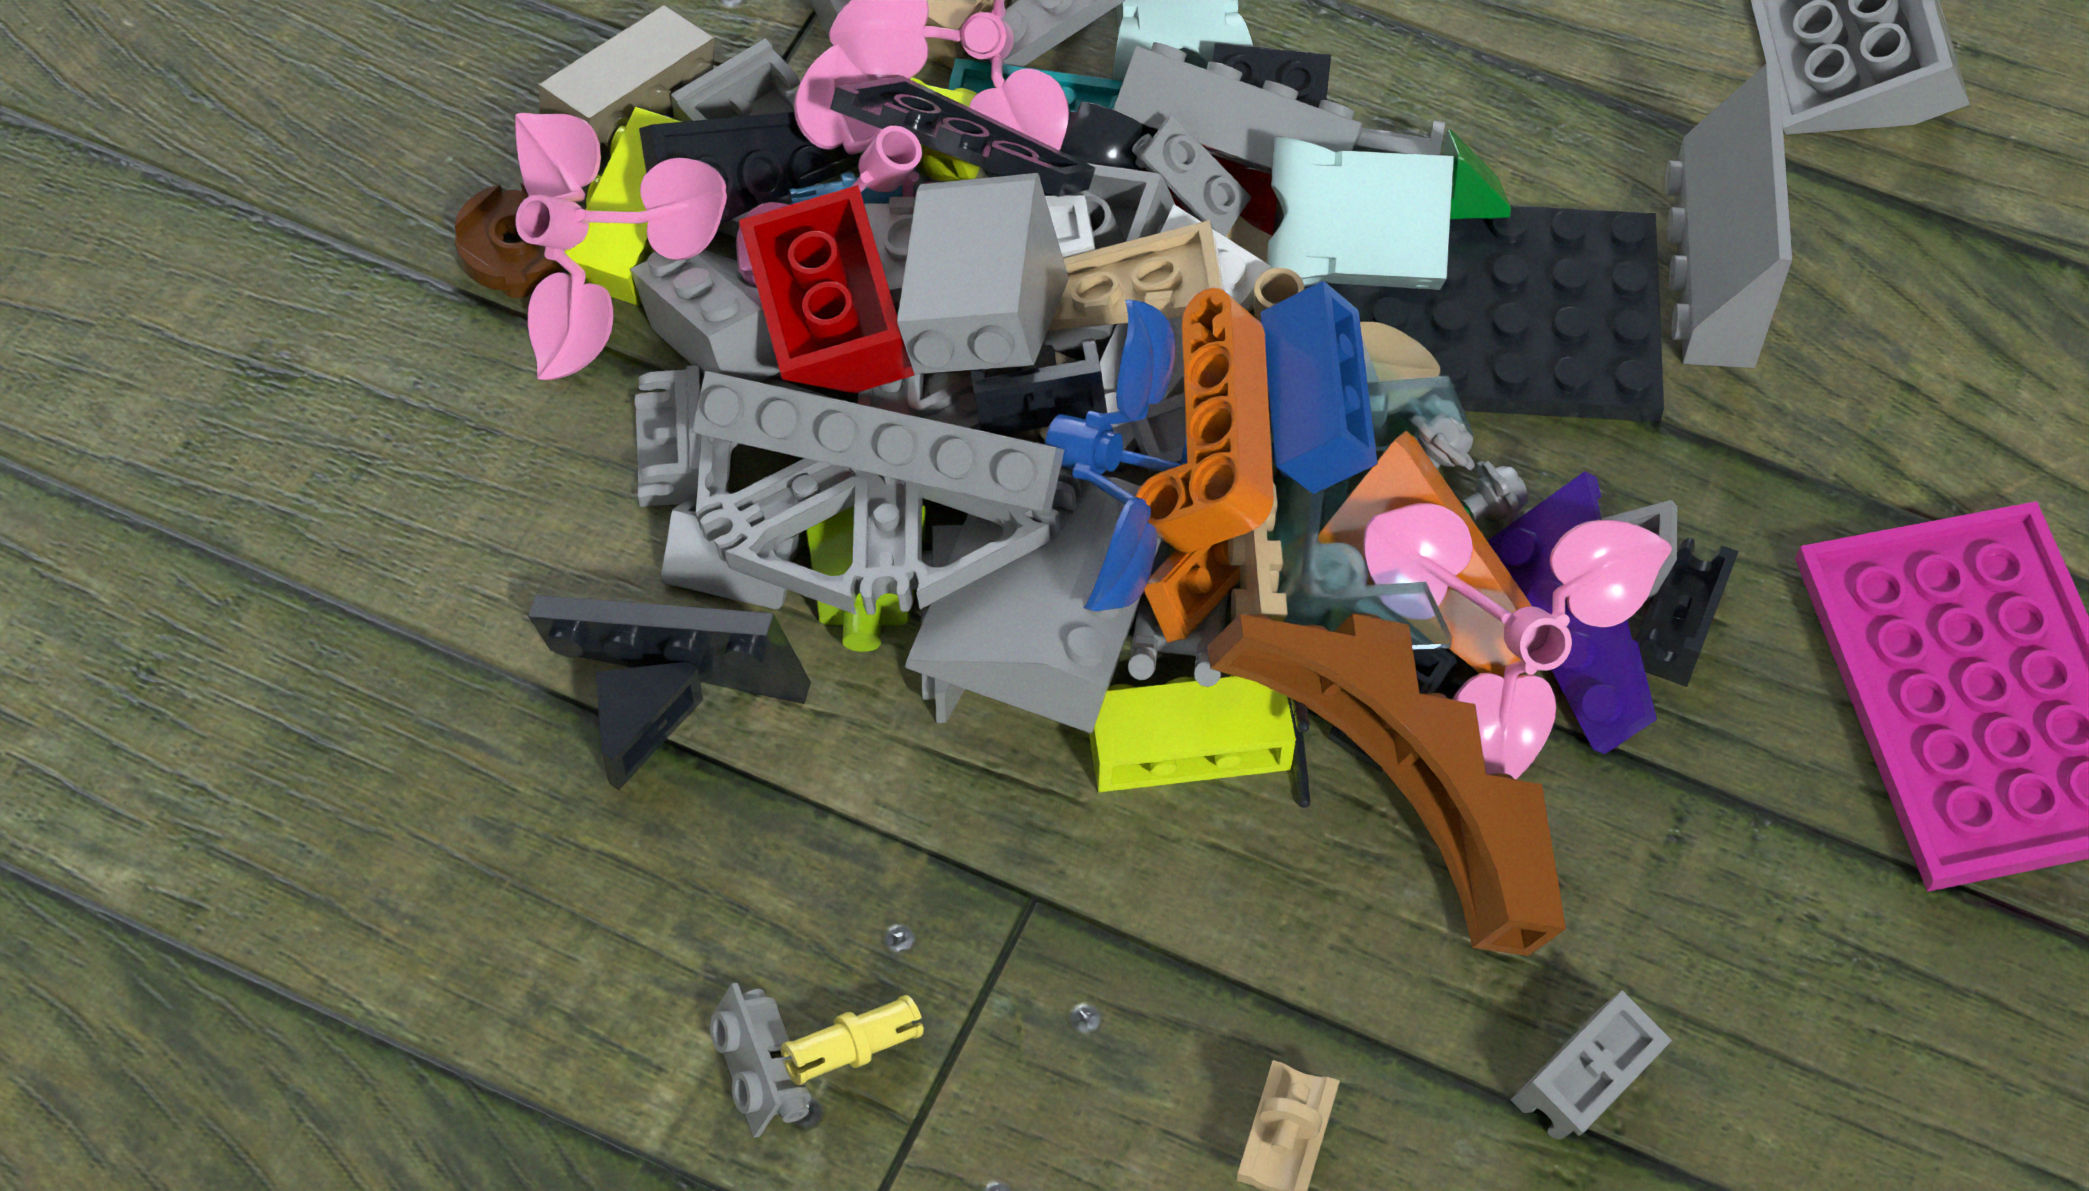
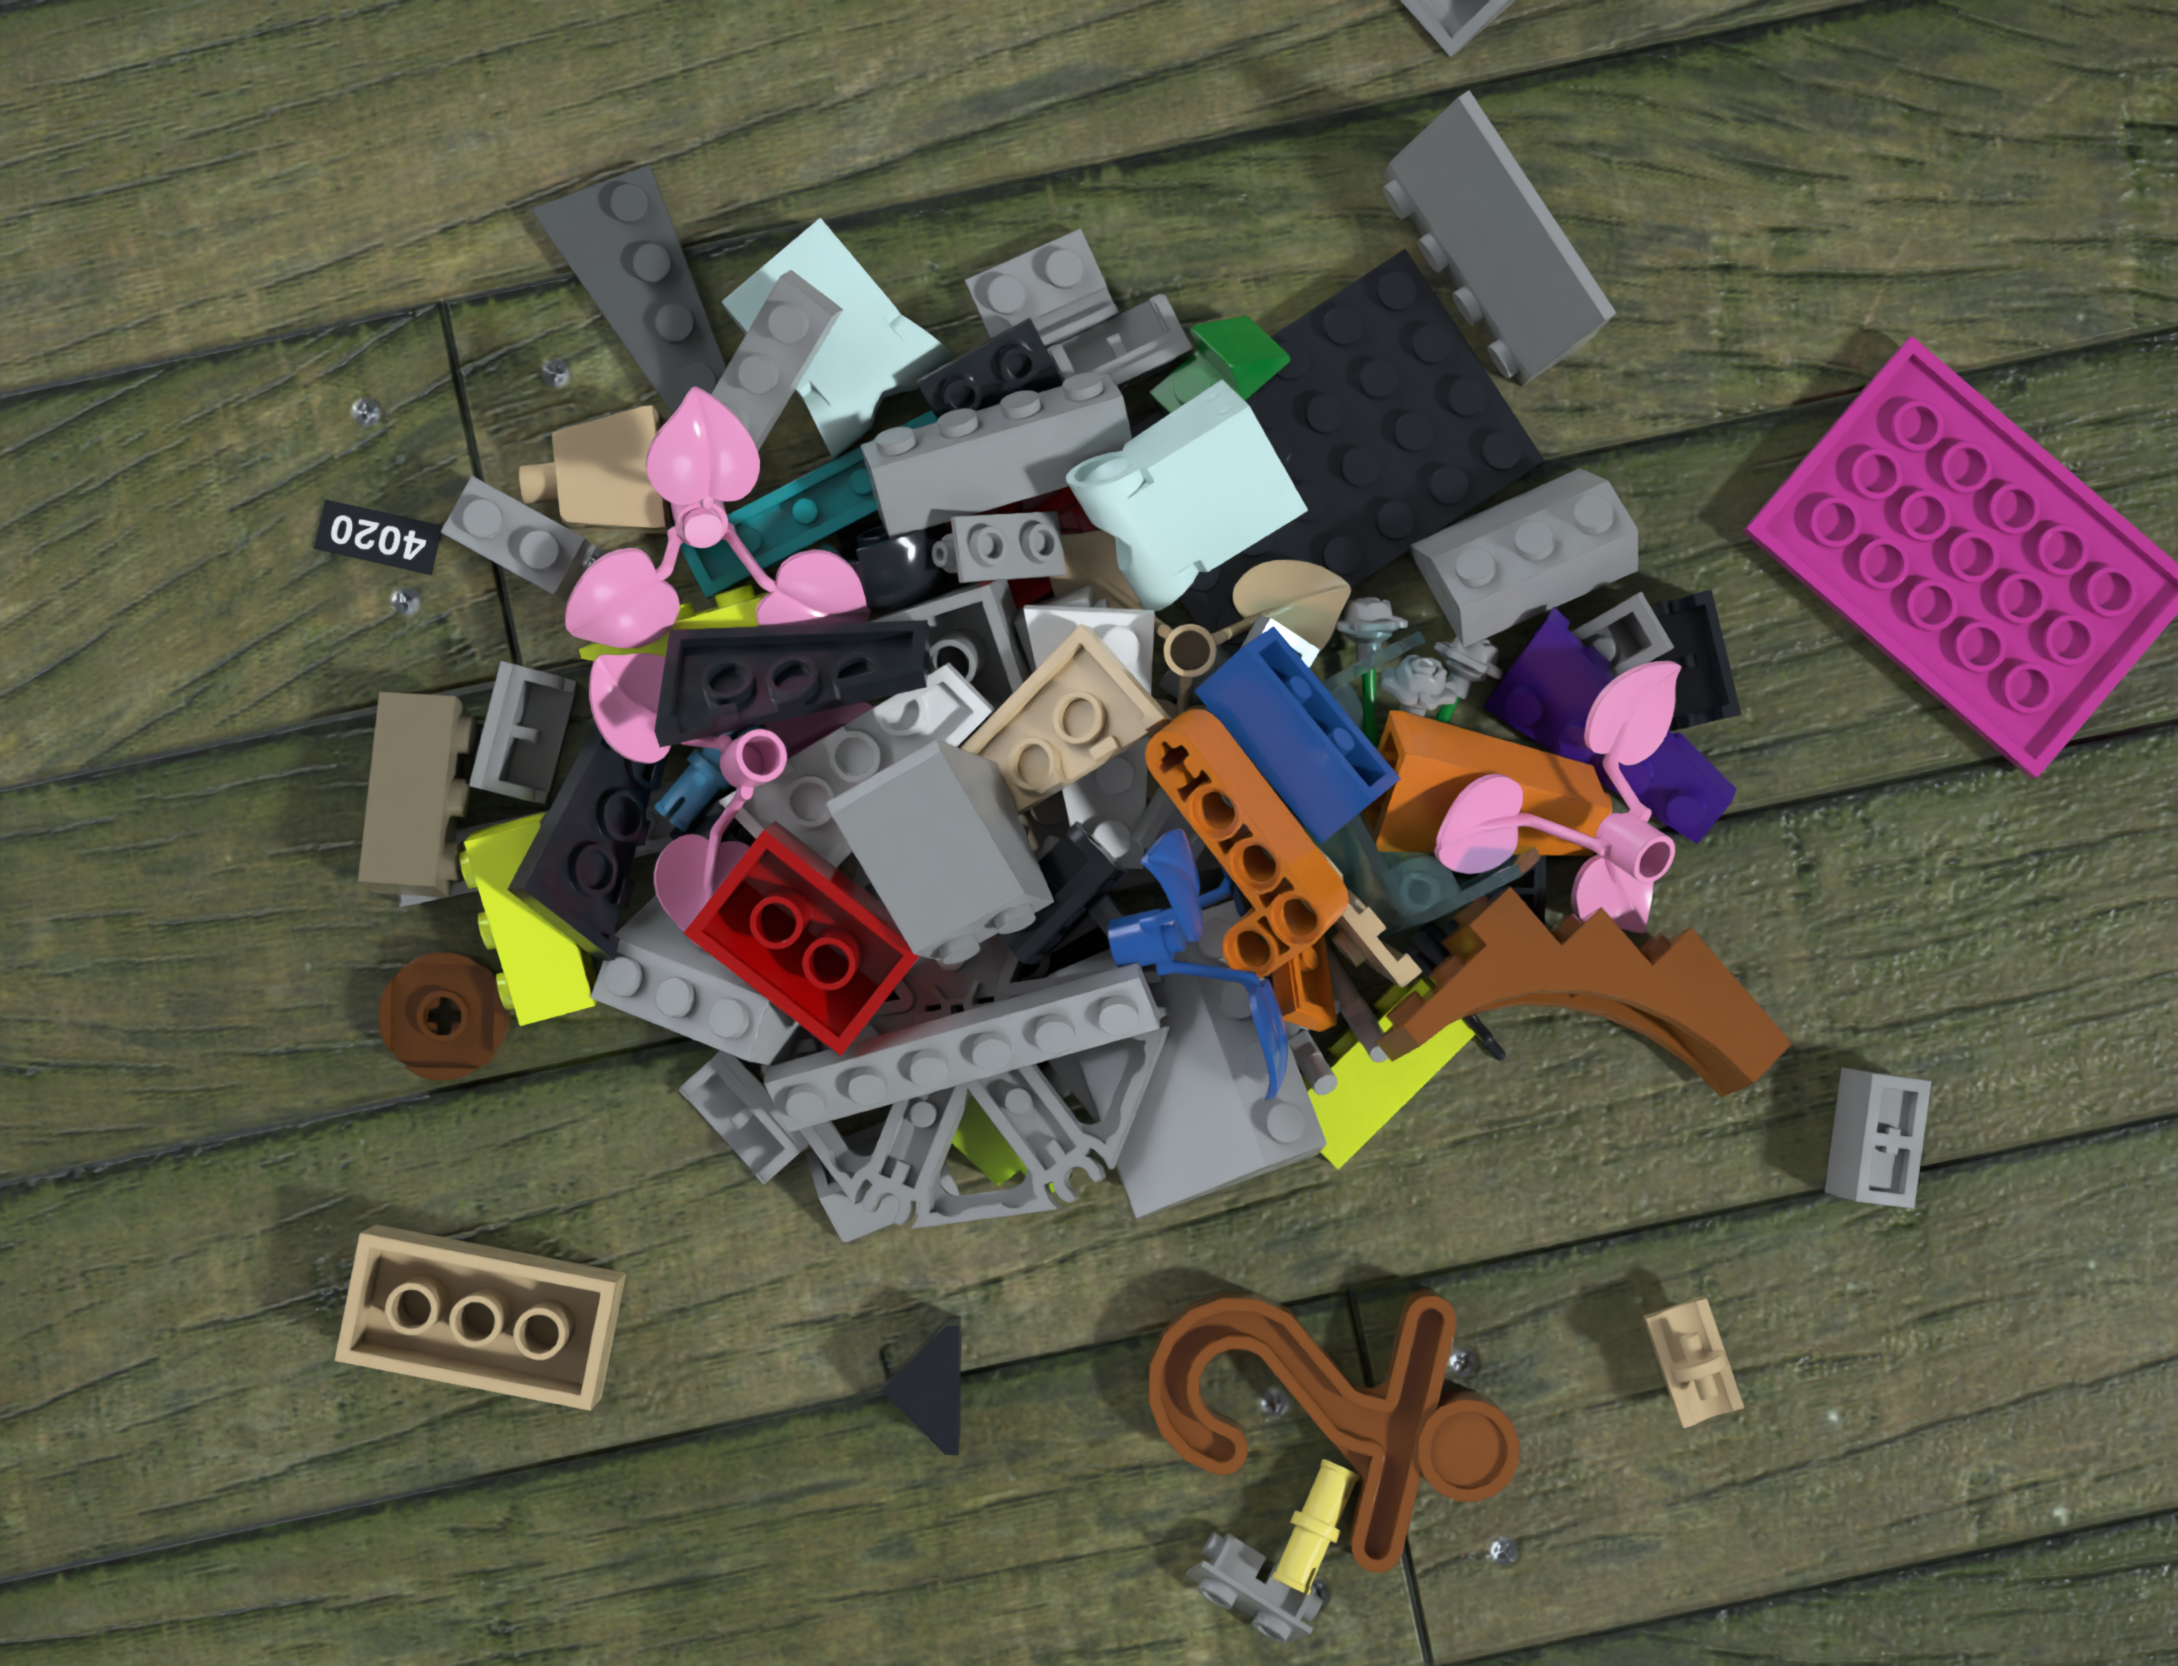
camera: 30 degrees left, 30 degrees up
bright pink plant [515,113,727,380] -> none
black wing [528,595,811,704] -> none
none -> tan brick [335,1224,626,1411]
none -> light grey plate [965,228,1119,349]
none -> dark orange piece [1148,1289,1520,1573]
none -> light grey slope [1409,468,1638,648]

